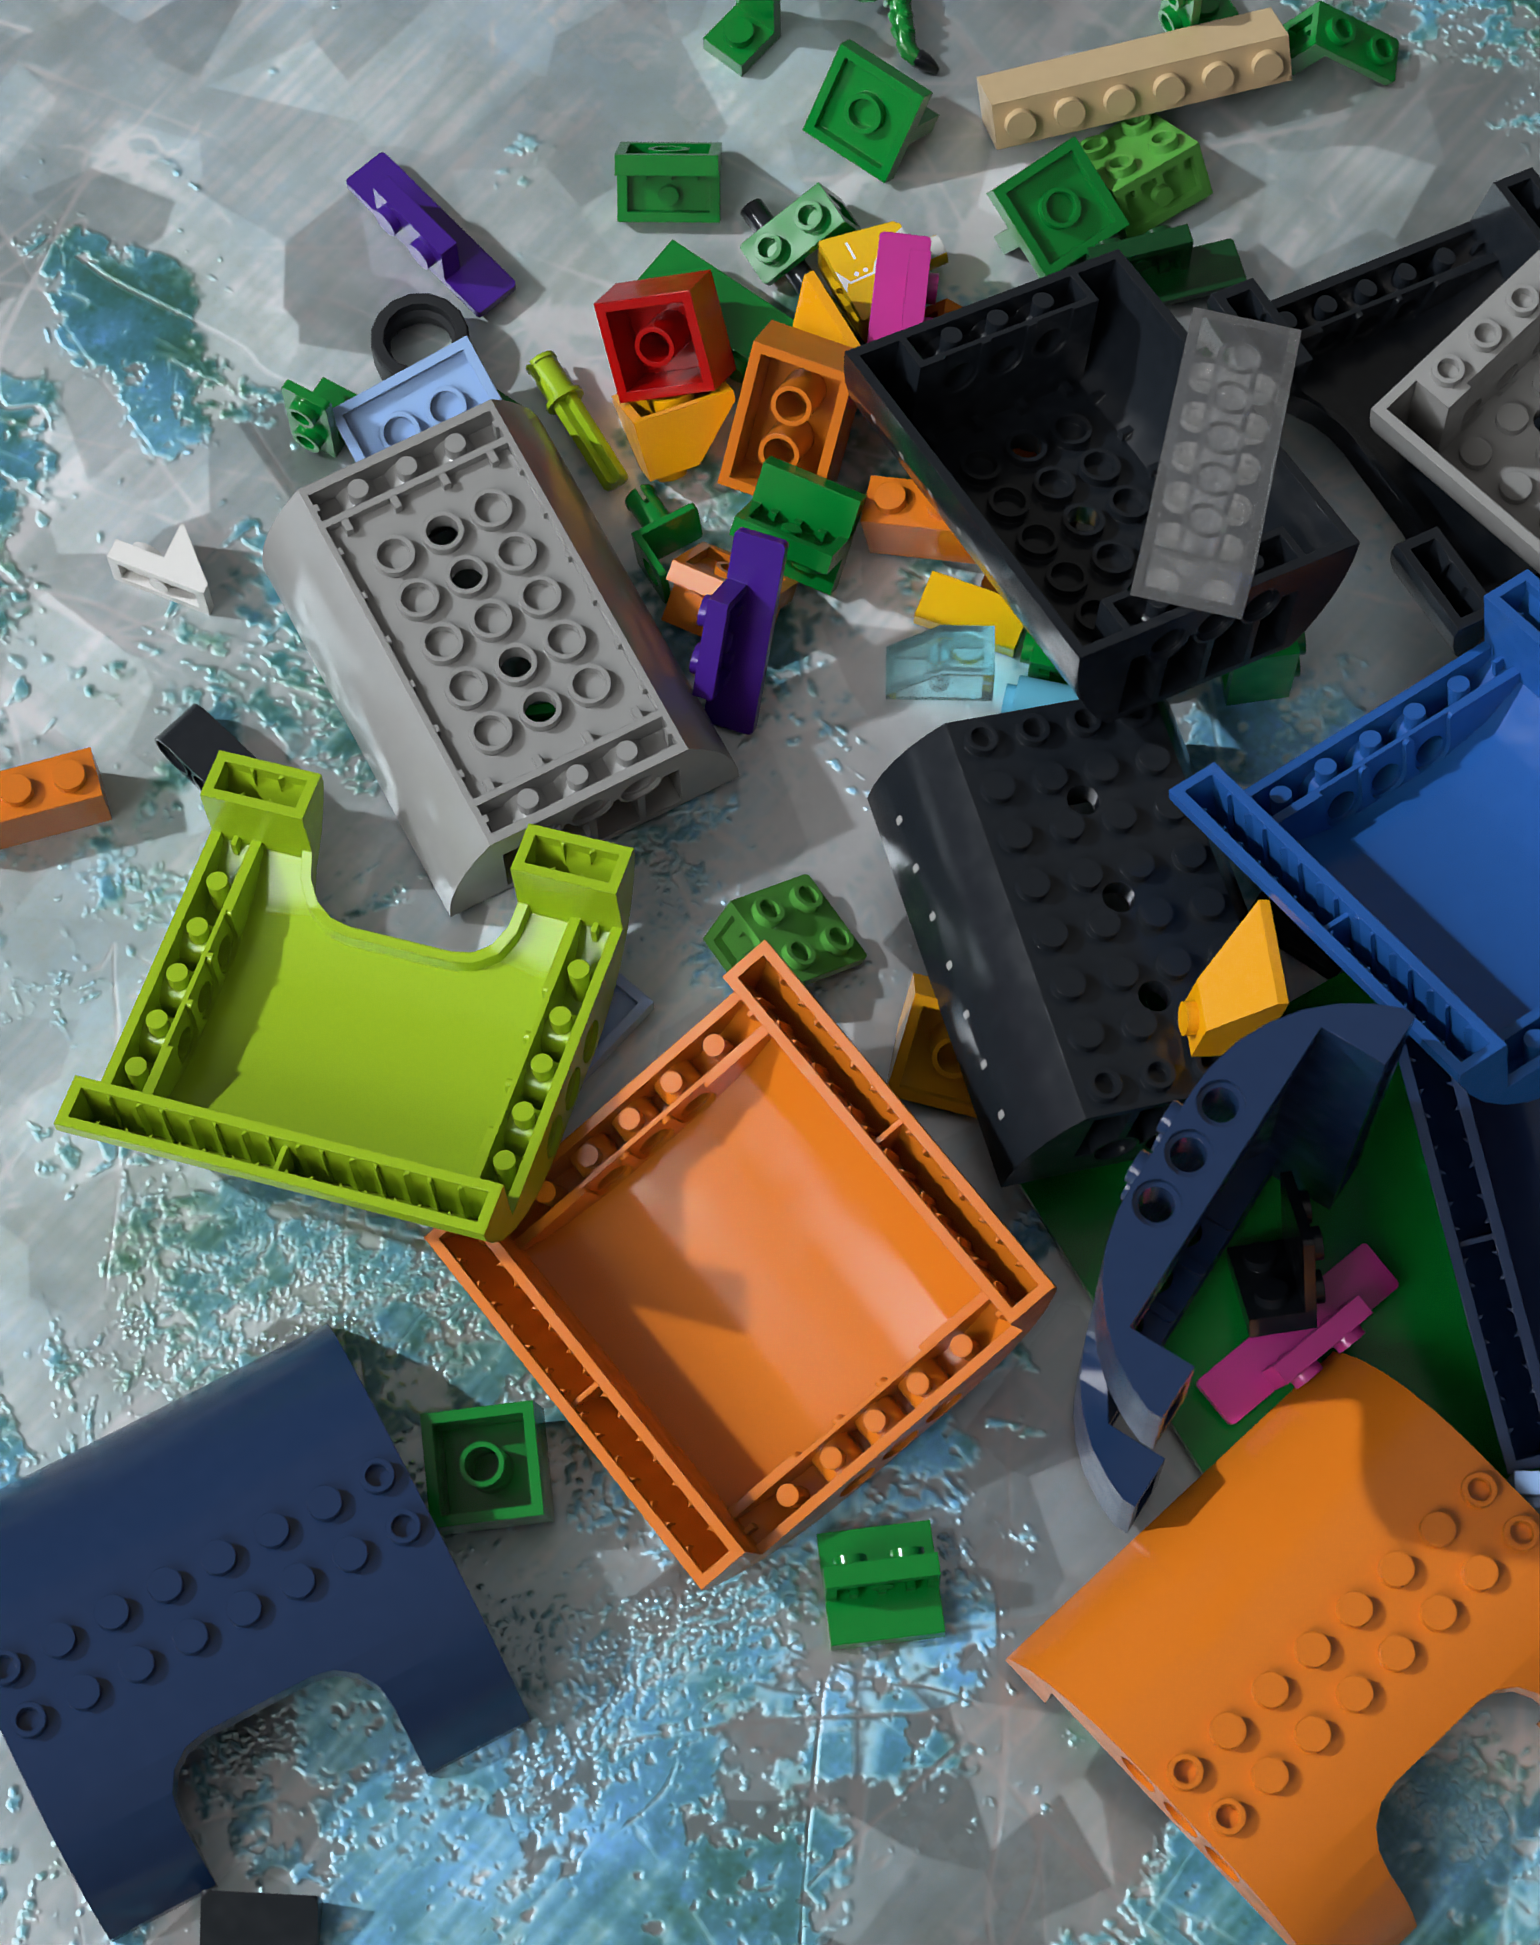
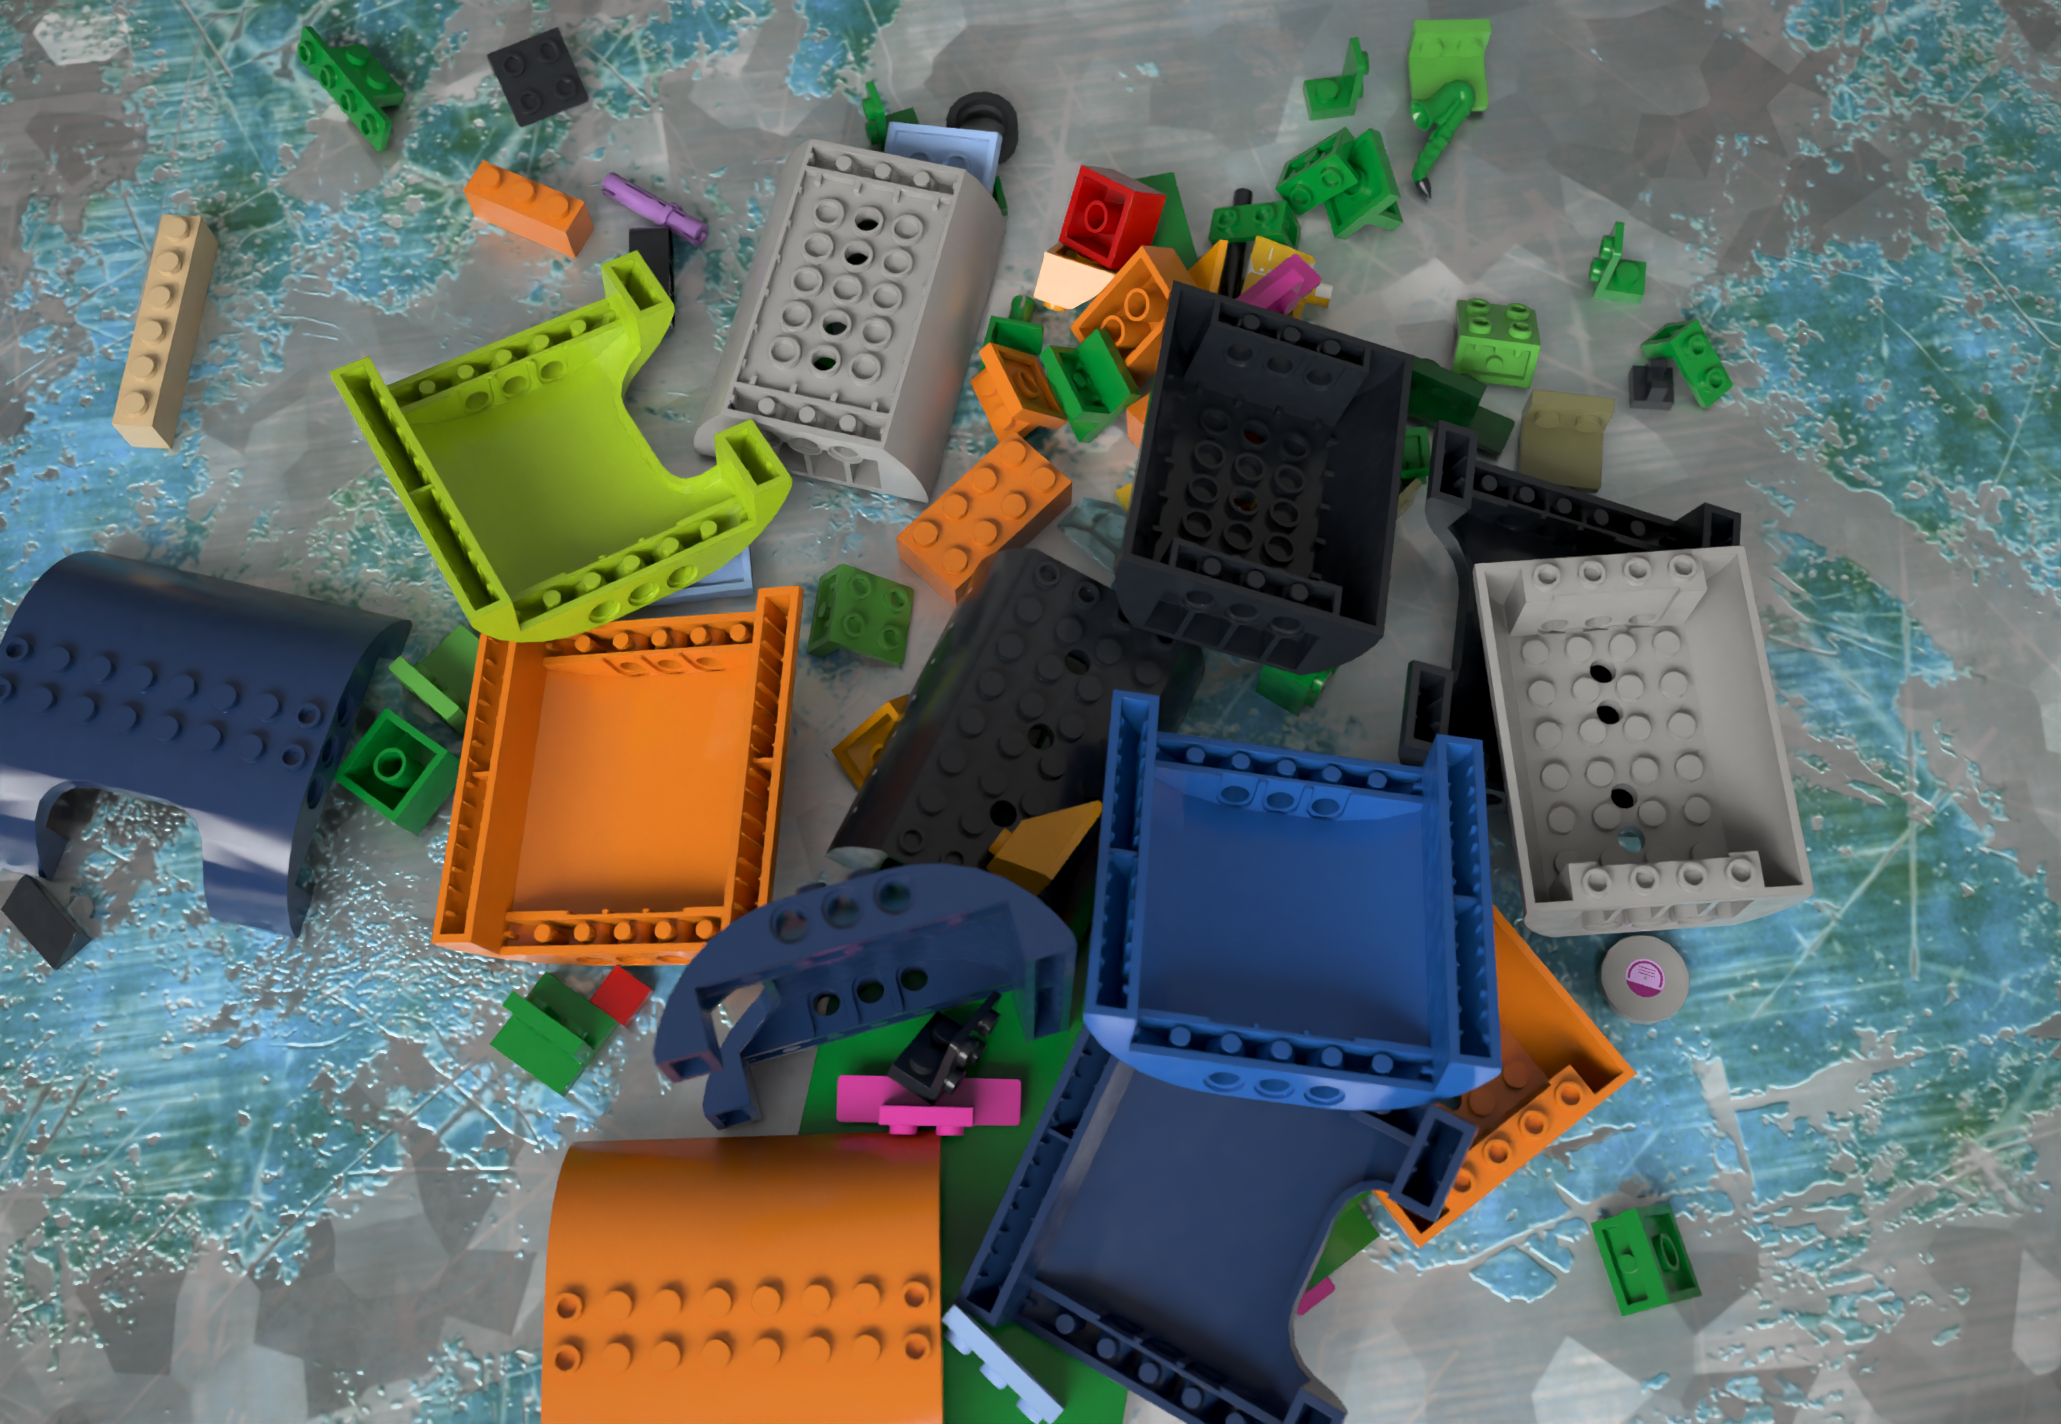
camera: 40 degrees right, 0 degrees up
white slope [107,523,214,615] -> none
dark purple bracket [346,152,516,317] -> none
lime axle [526,351,628,492] -> none
green bracket [614,142,722,223] -> none
dark purple bracket [689,527,789,735] -> none
tan brick [977,7,1292,150] -> none
green bracket [986,136,1130,278] -> none
clear brick [1130,307,1302,619] -> none
none -> bright green bracket [387,625,479,737]
none -> red tile [589,965,654,1029]
none -> medium lavender pin [601,172,709,247]
none -> orange brick [896,430,1072,608]
none -> green bracket [1275,127,1359,216]
none -> olive bracket [1518,389,1615,493]
none -> black tile [1628,359,1674,410]

